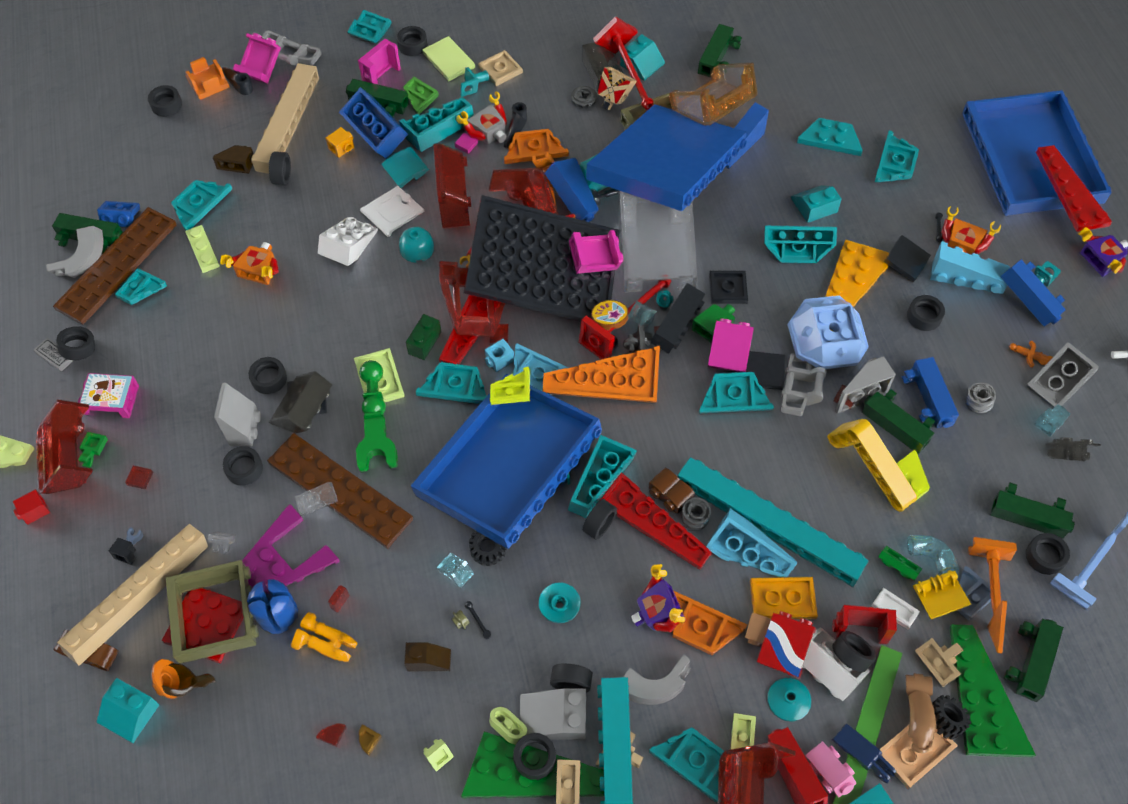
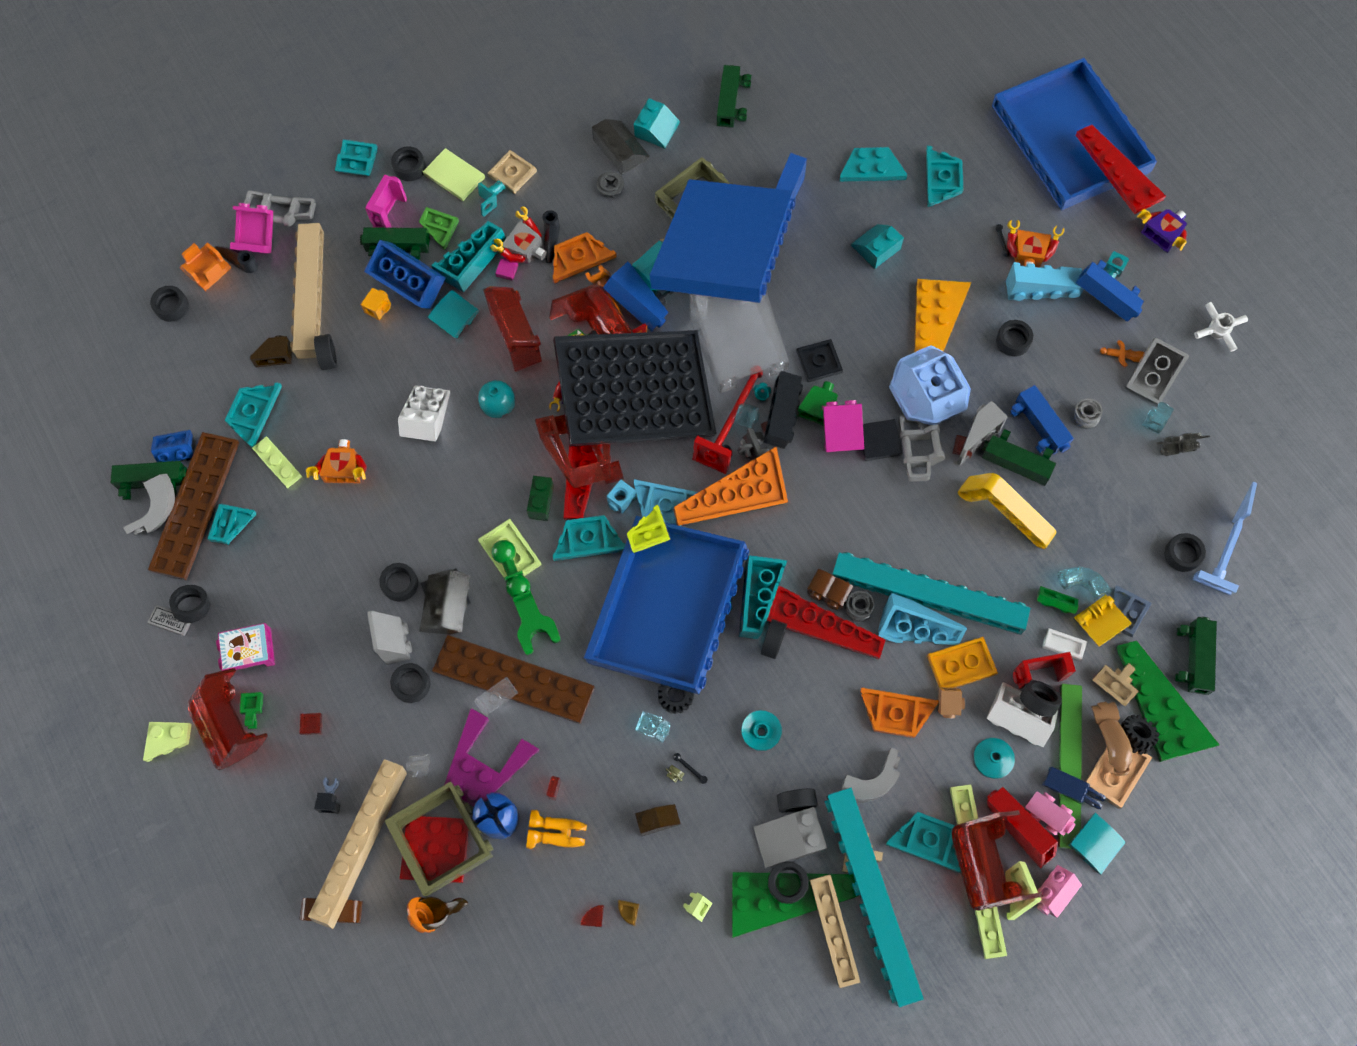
camera: 15 degrees left, 10 degrees up
red brick [13,489,50,525] -> none
teal slope [97,678,159,743] -> none
white container [360,186,425,237] -> none
yellowish green plate [489,707,527,744] -> none
dark pink panel [569,230,623,274] -> none
tile [591,300,628,330] -> none
red tile [593,16,653,110] -> none
torso [598,67,637,110] -> none
torso [631,564,686,632] -> none
clear orange windscreen [669,62,758,125] -> none
teal wing [699,372,774,414] -> none
panel [757,611,817,679] -> none
teal wedge [764,226,837,263] -> none
black tile [884,235,931,282] -> none
neon yellow wing [896,450,930,499] -> none
orange piece [968,537,1017,654] -> none
dark green brick [990,482,1075,539] -> none

